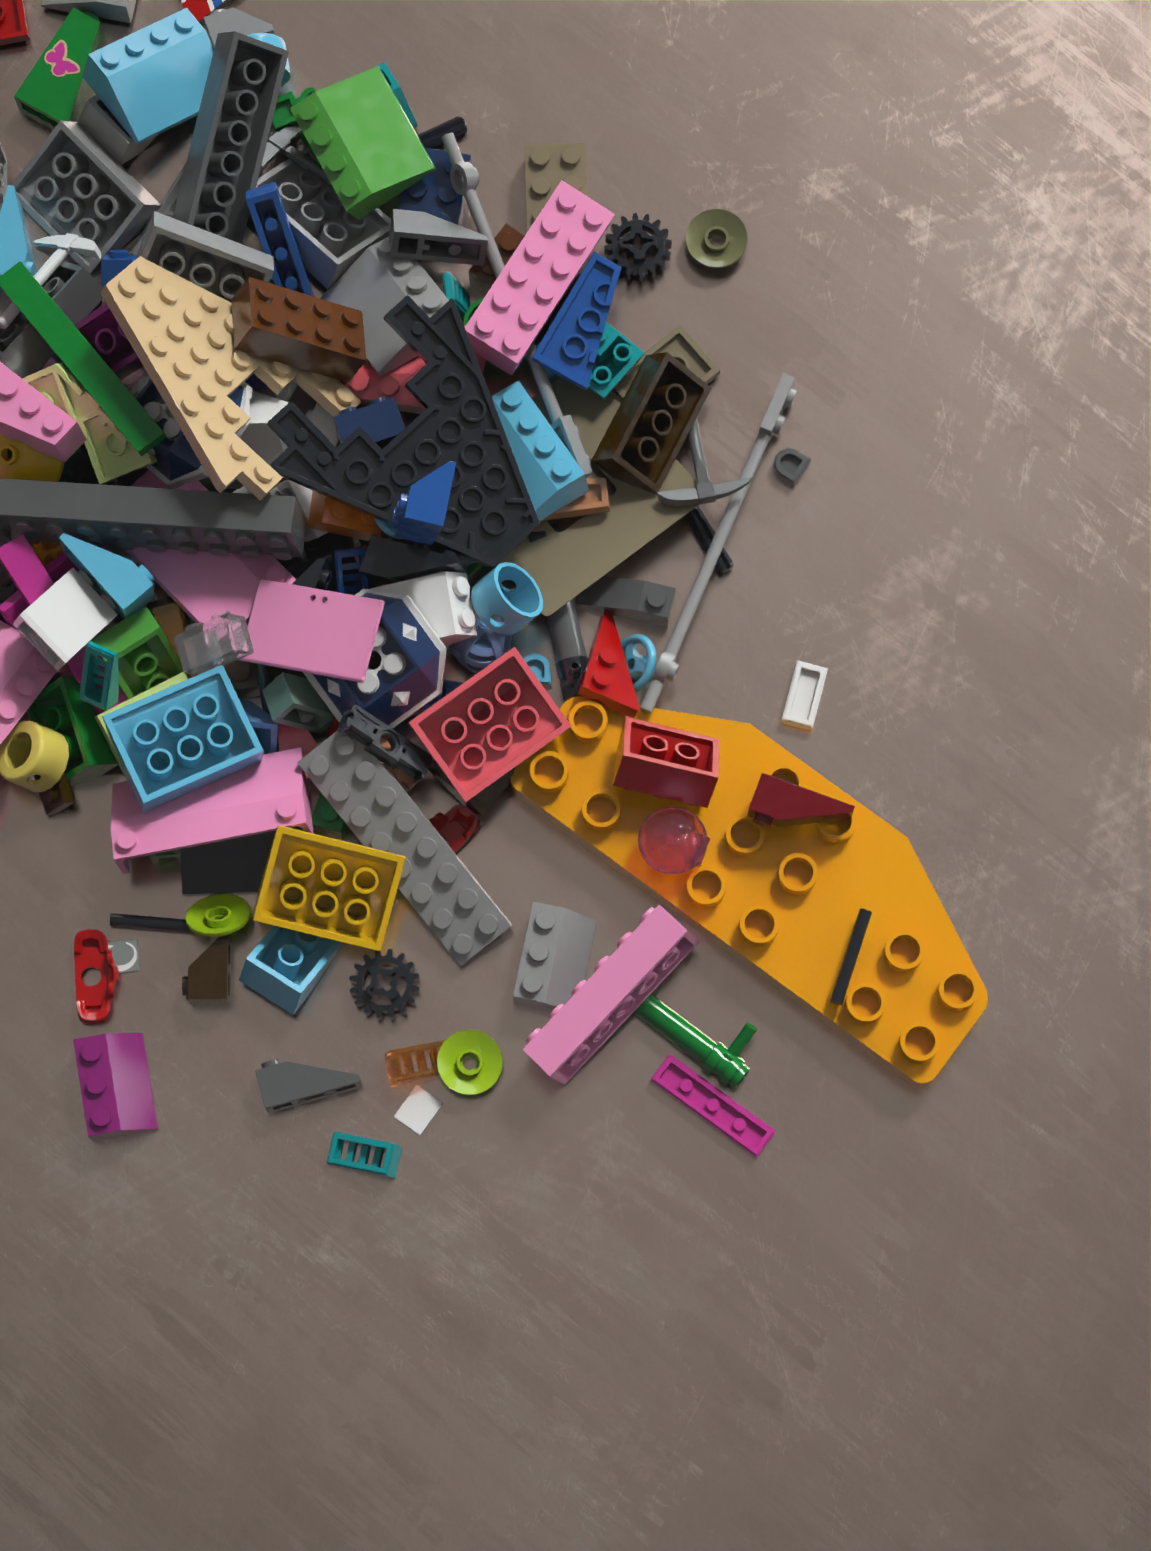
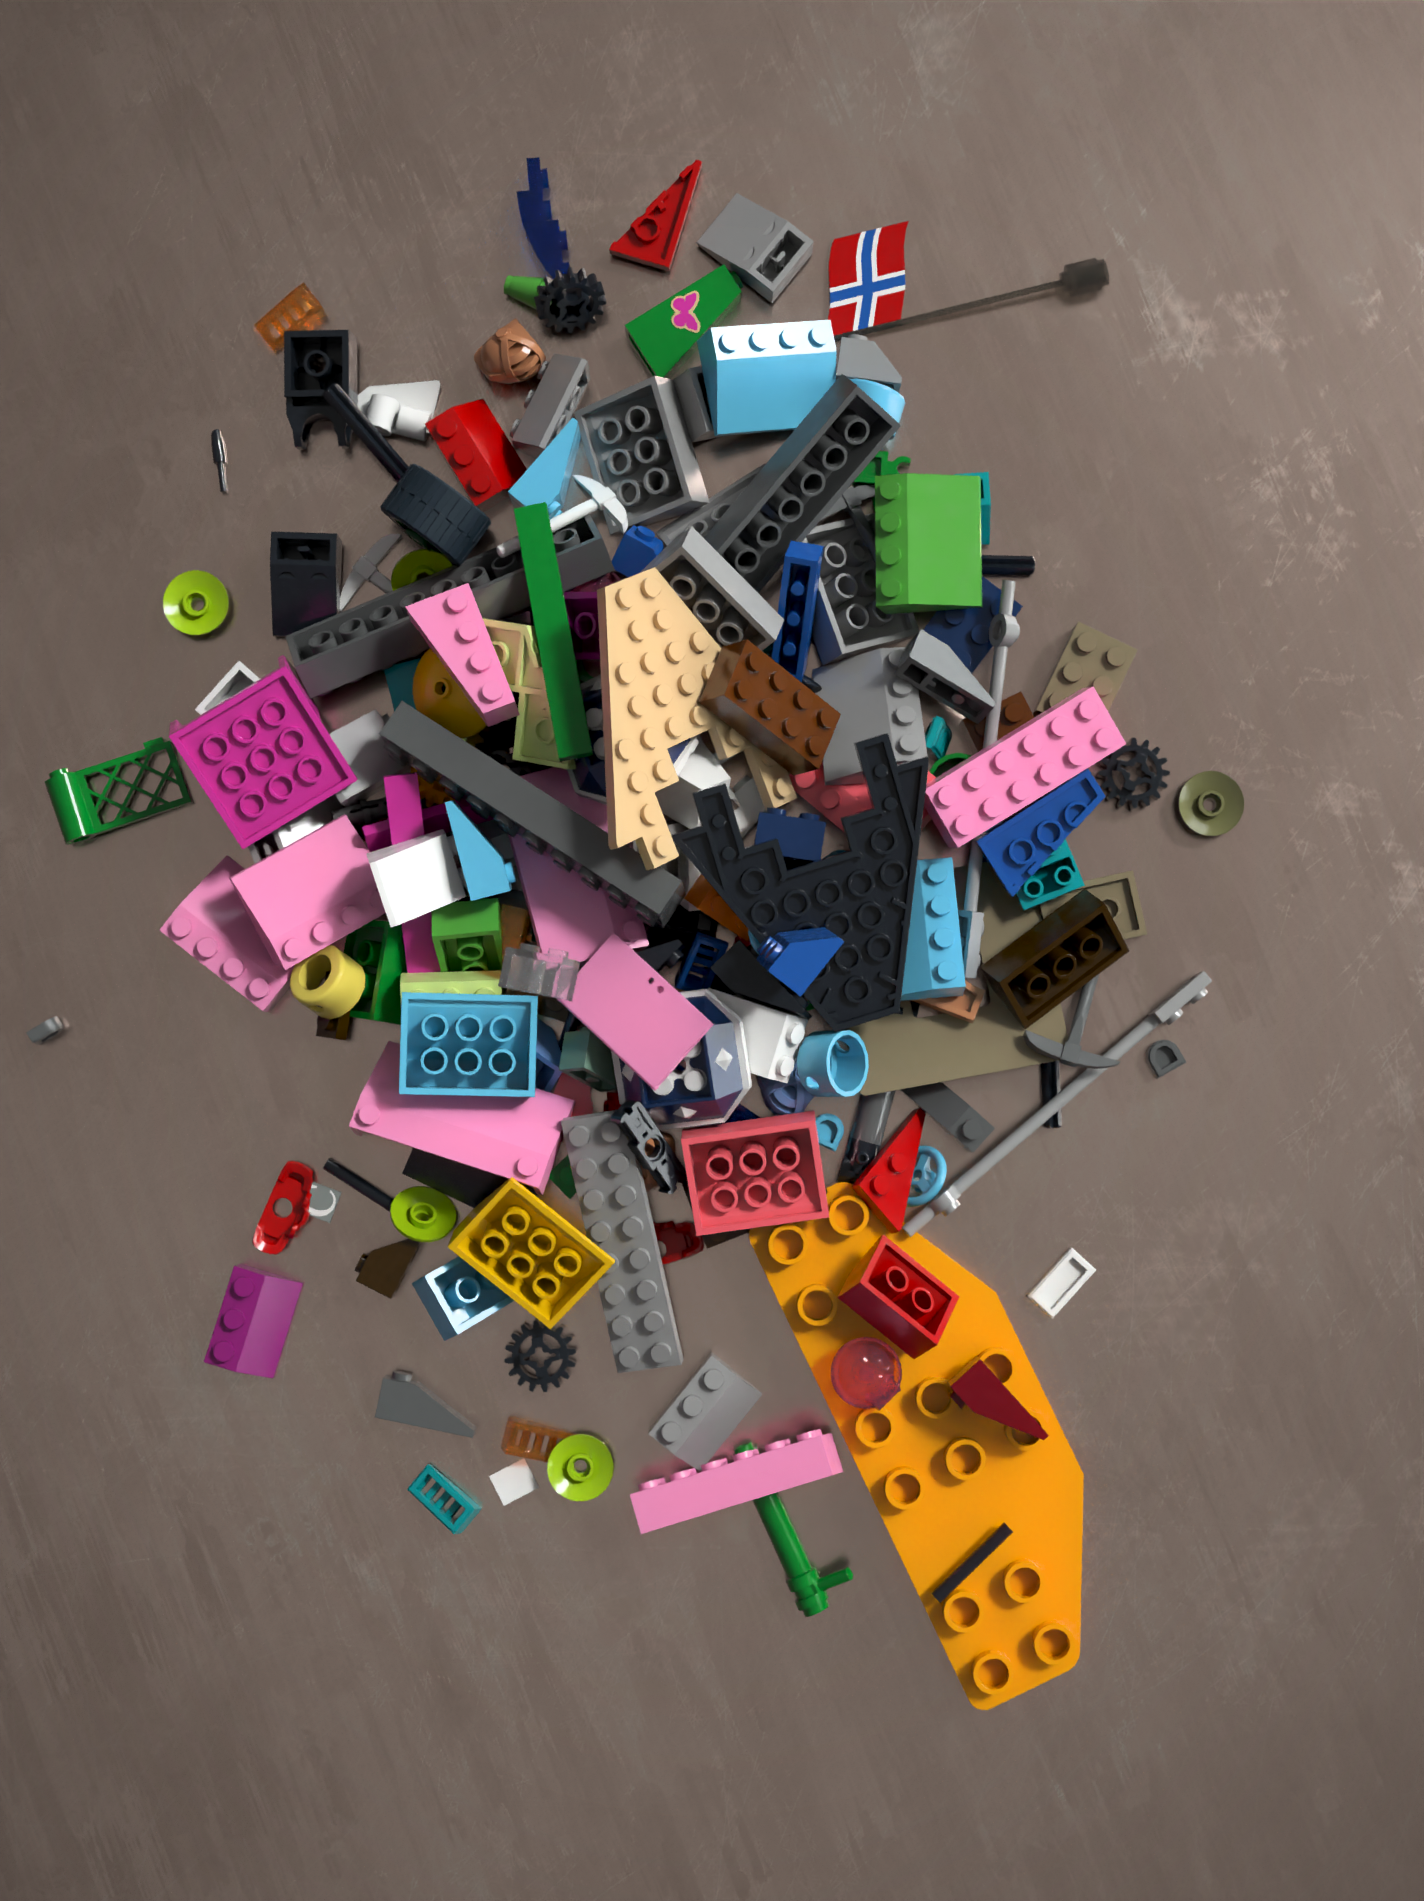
camera: 25 degrees right, 10 degrees up
teal slope [79,641,119,711] -> none
dark pink tile [650,1053,776,1158] -> none

